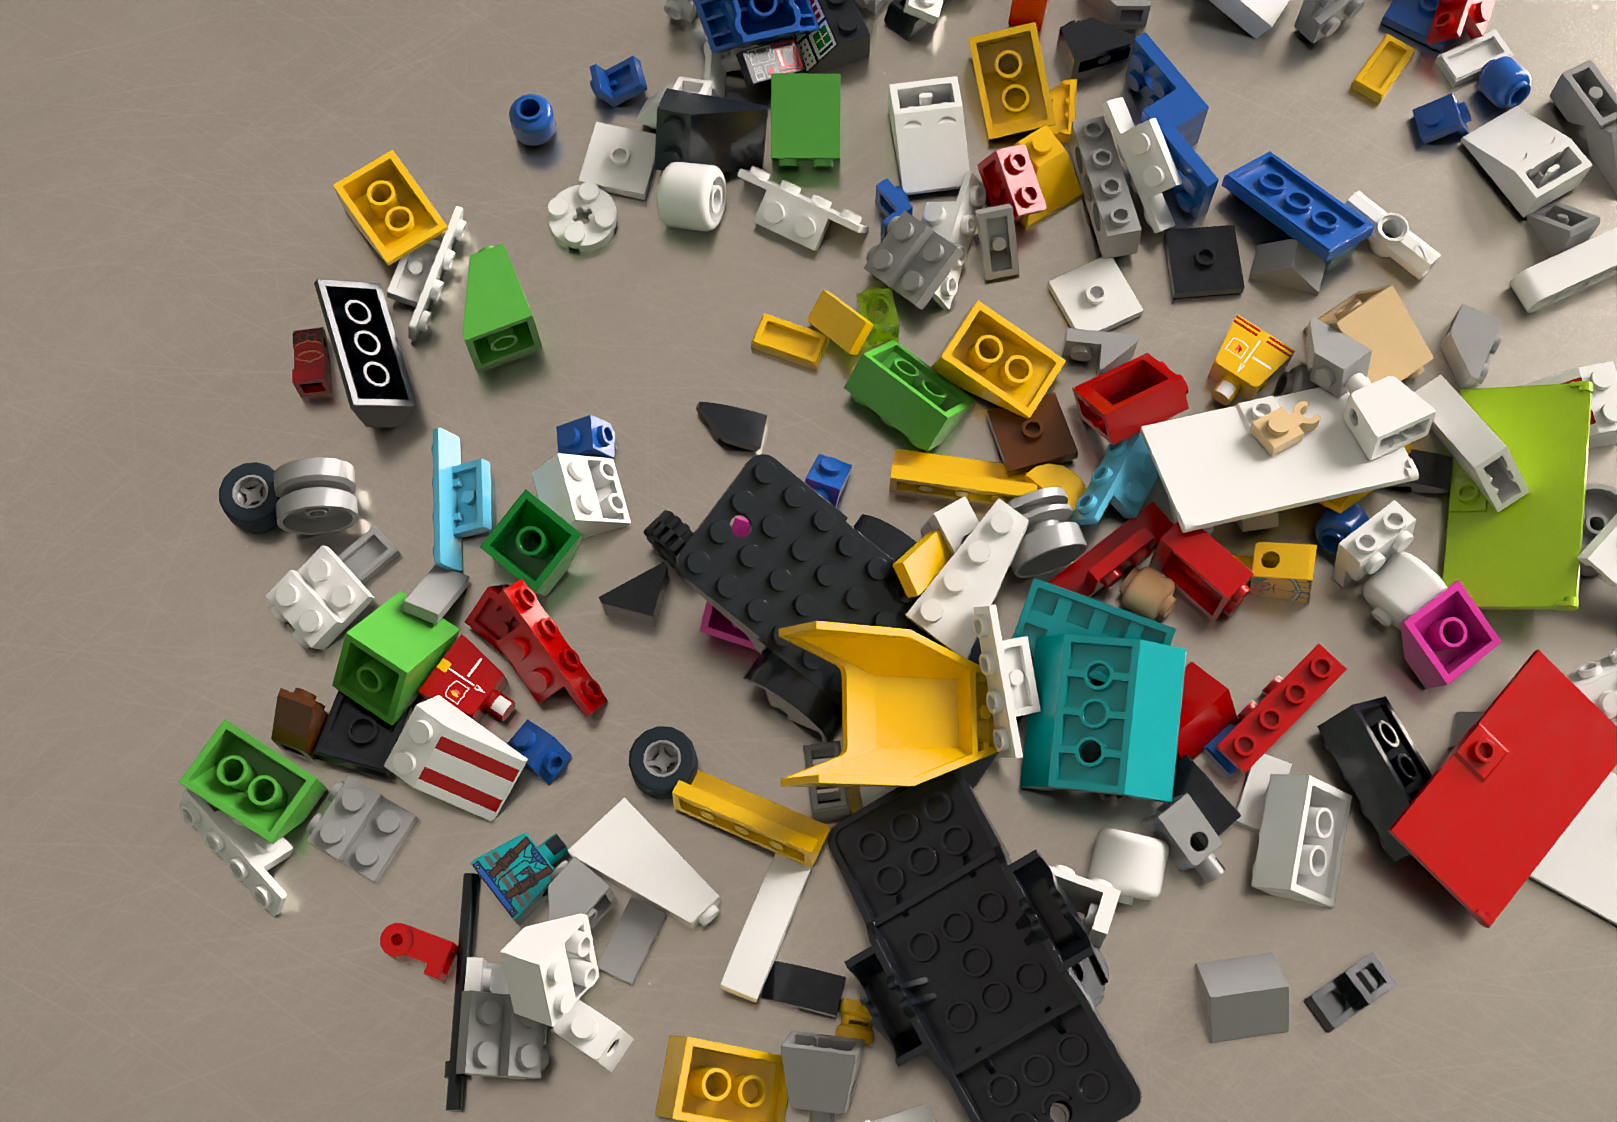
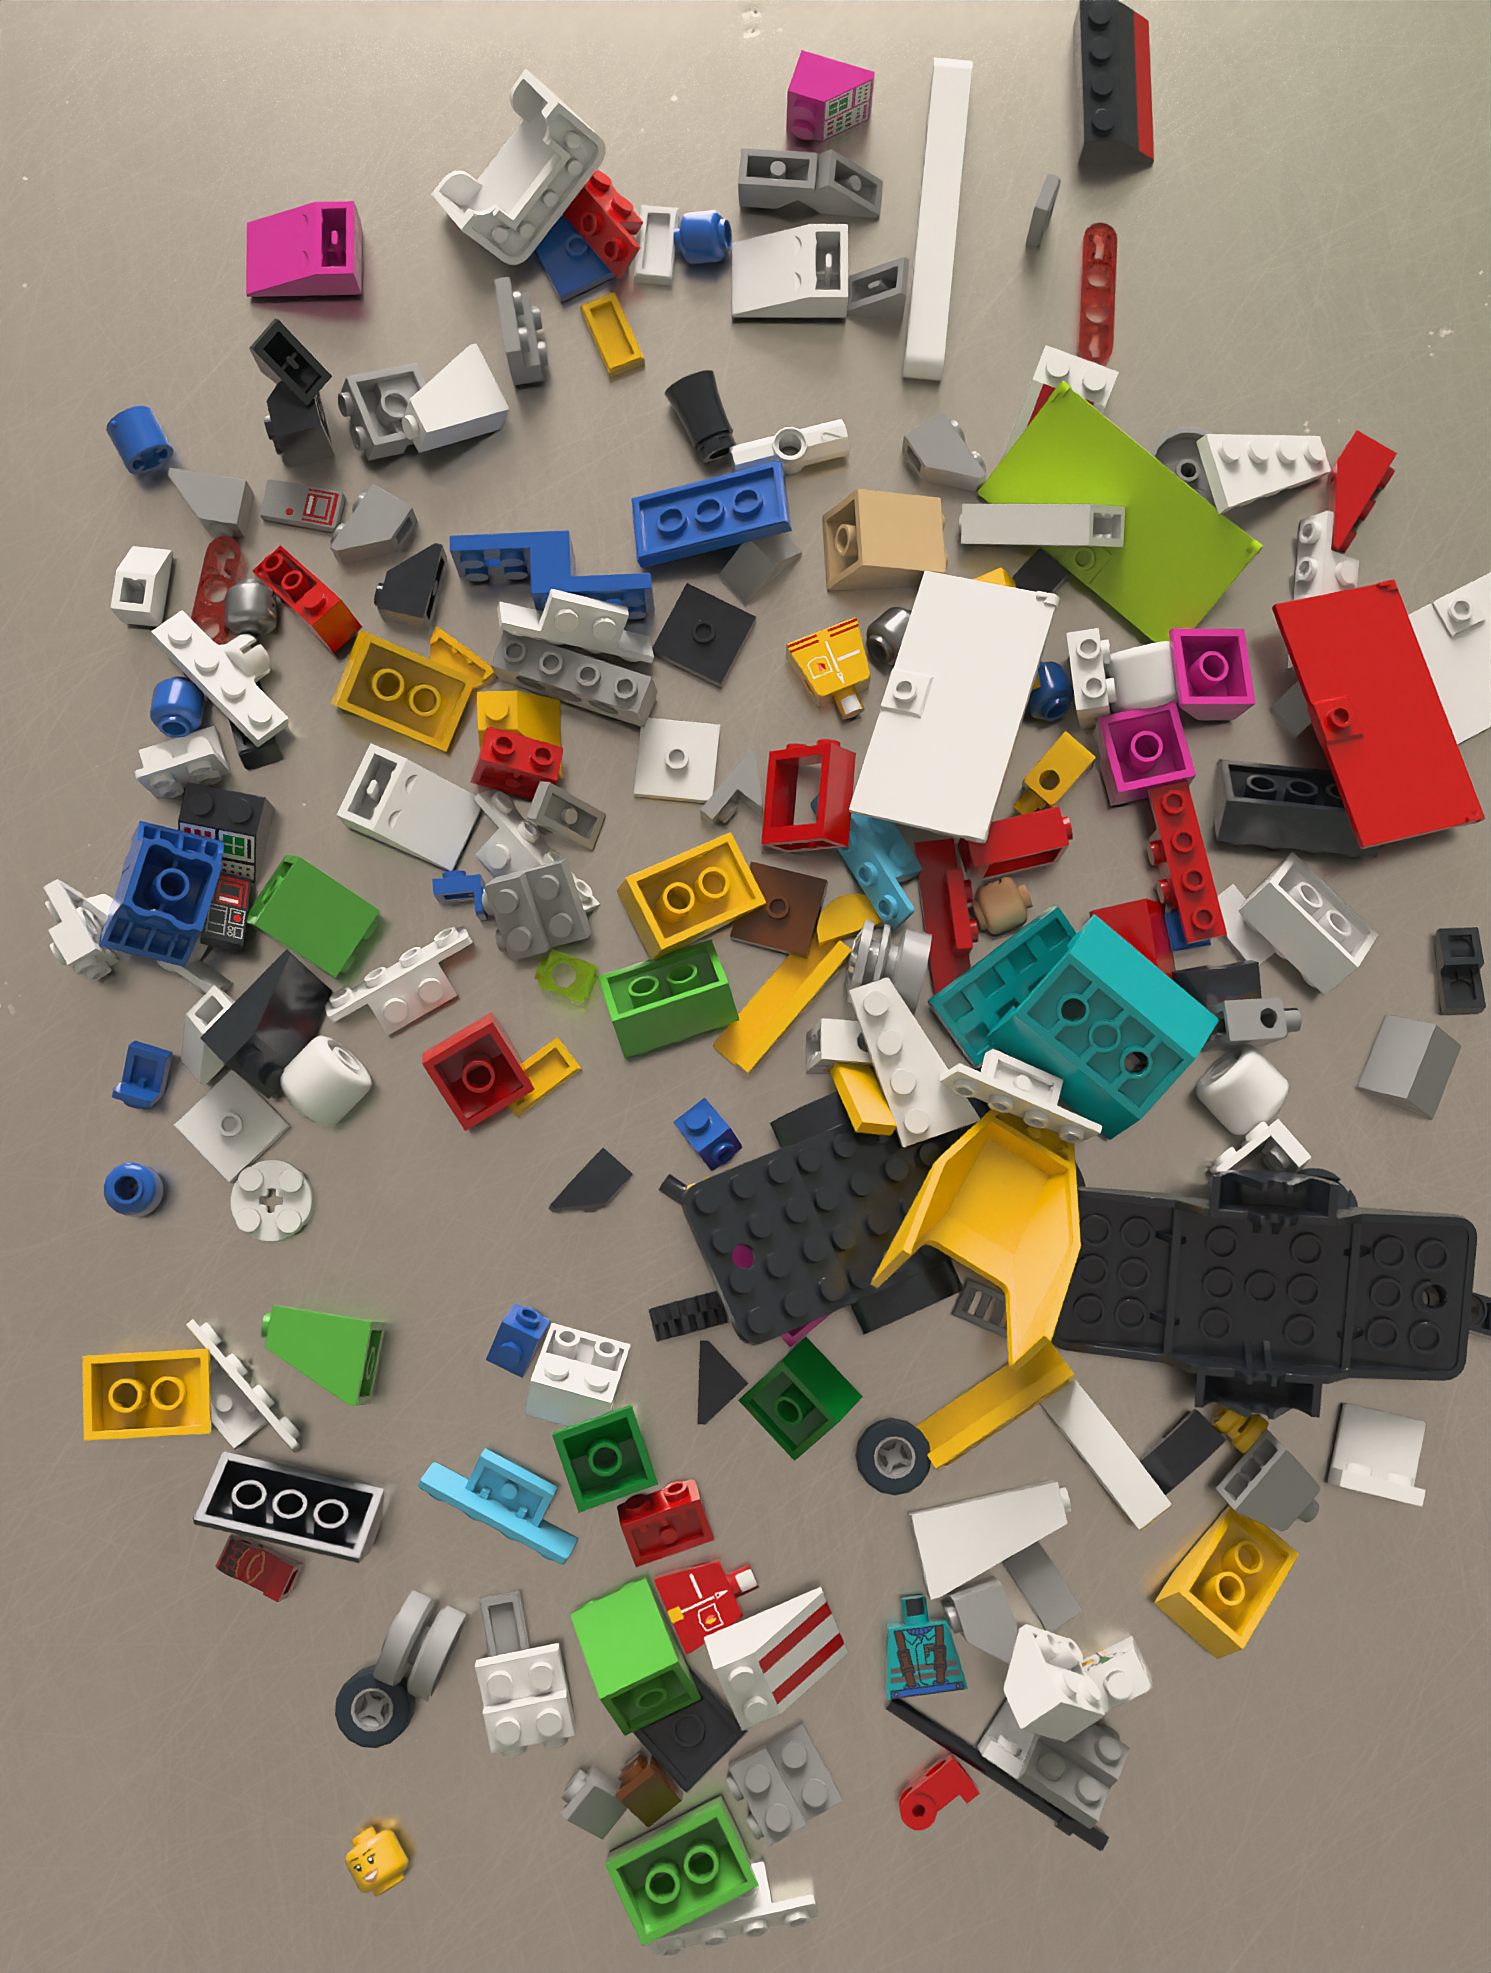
camera: 60 degrees left, 10 degrees up
light grey tile [403,565,470,625] -> none
red bracket [495,579,608,717] -> none
blue bracket [507,719,572,784] -> none
yellow tile [807,290,874,356] -> none
tan plate [1249,401,1321,456] -> none
light grey slope [1305,317,1372,398] -> none
white torso [1343,373,1436,461] -> none
blue bracket [1412,93,1472,144] -> none
none -> yellow head [345,1827,409,1897]
none -> red slope [422,1012,535,1131]
none -> light grey slope [560,1764,628,1840]
none -> black plant [664,370,736,463]
none -> green slope [738,1336,863,1461]
none -> dark pink slope [1097,701,1196,806]

